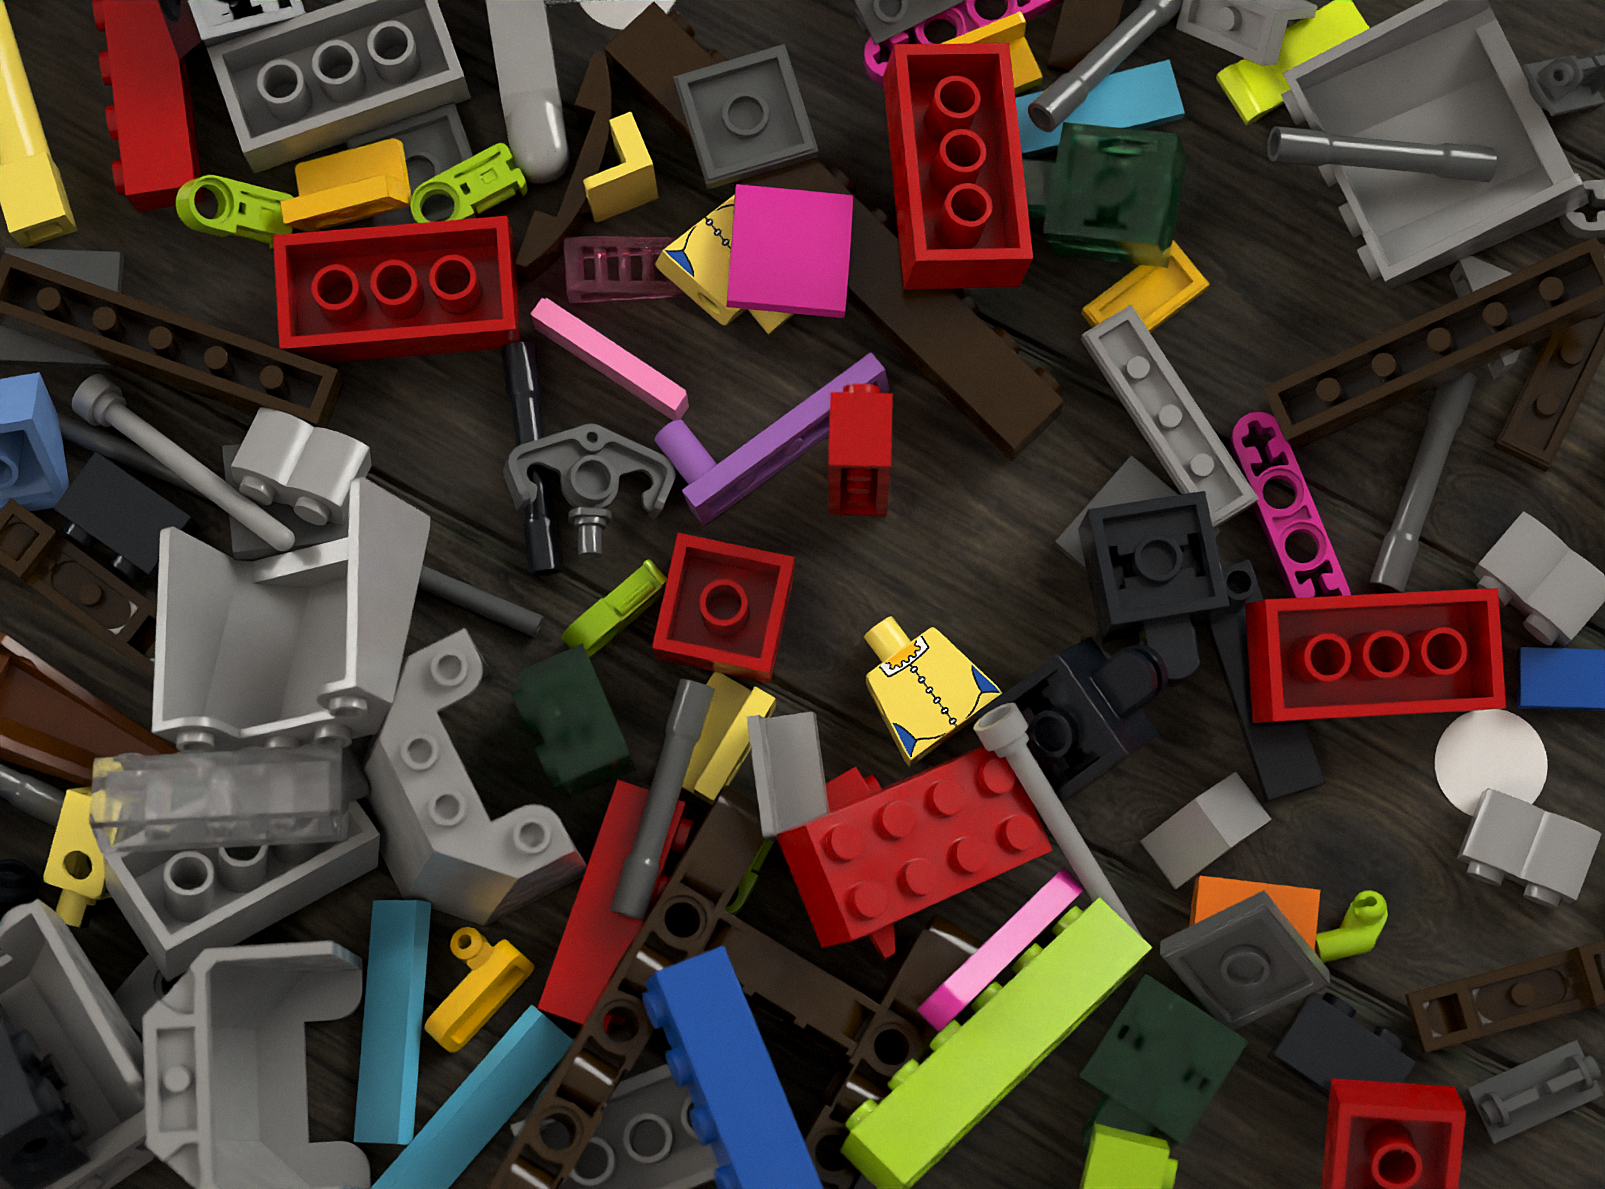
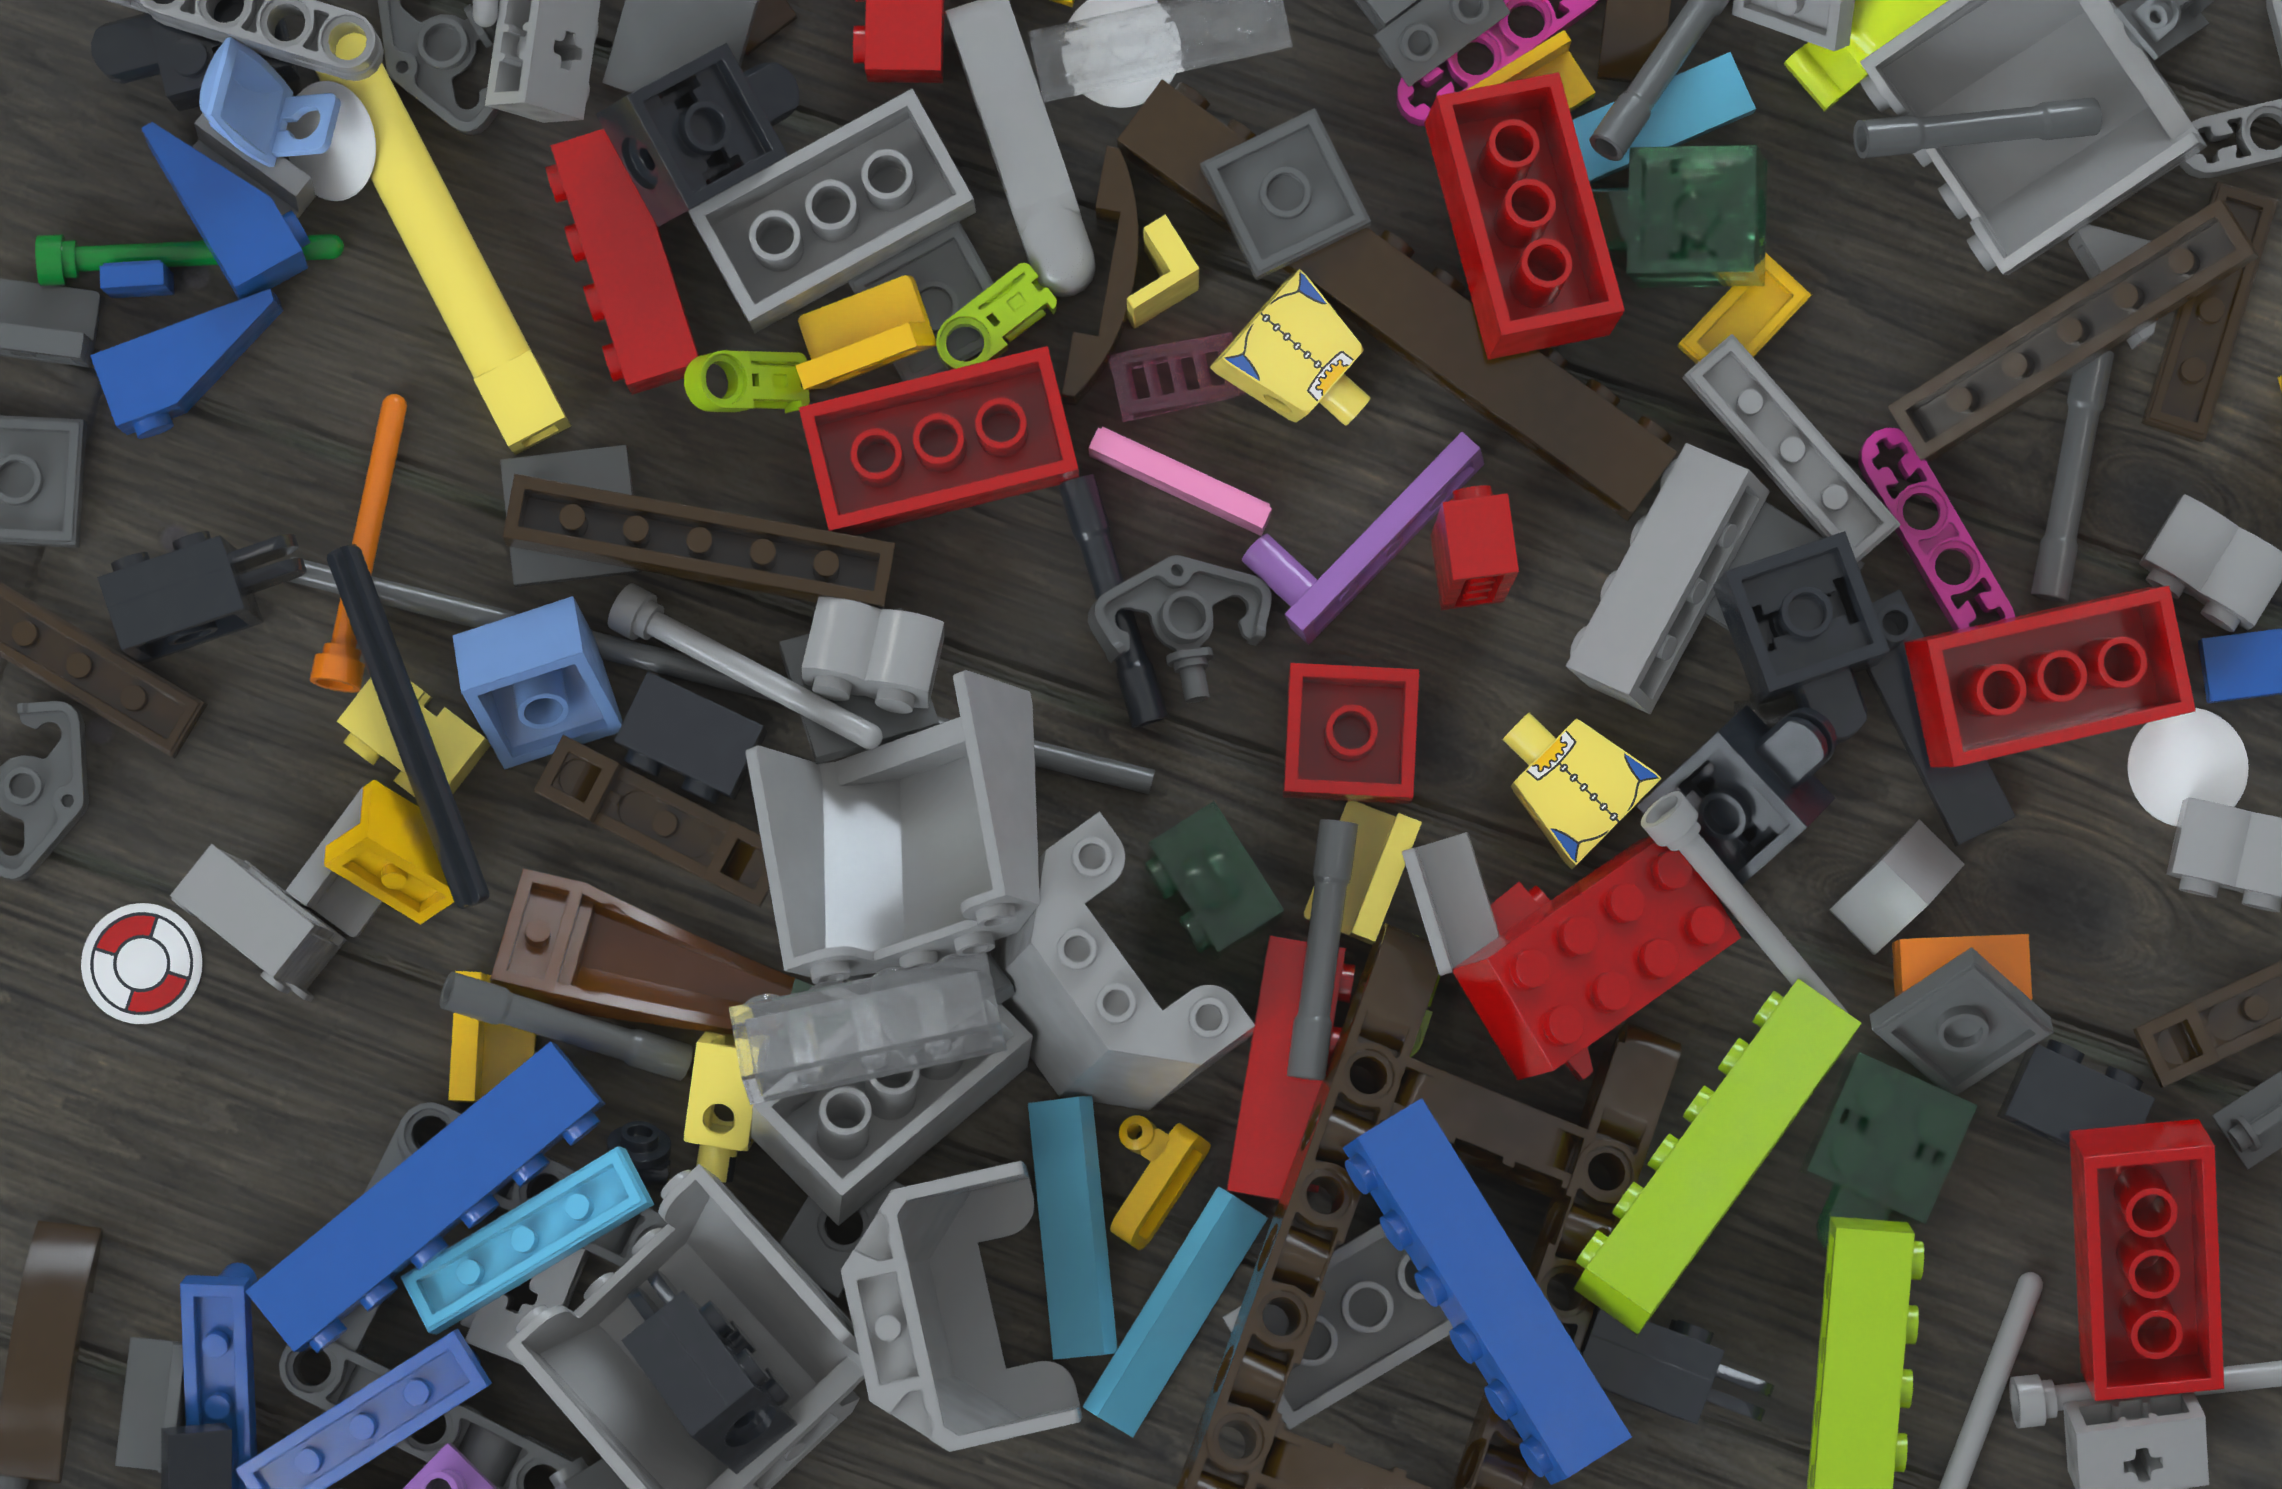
camera: 10 degrees left, 5 degrees up
lime piece [561,559,667,661] -> none
dark pink slope [726,184,853,318] -> none
beam [917,867,1085,1032] -> none
lime arm [1315,890,1388,963] -> none
none -> light grey brick [1566,443,1770,714]

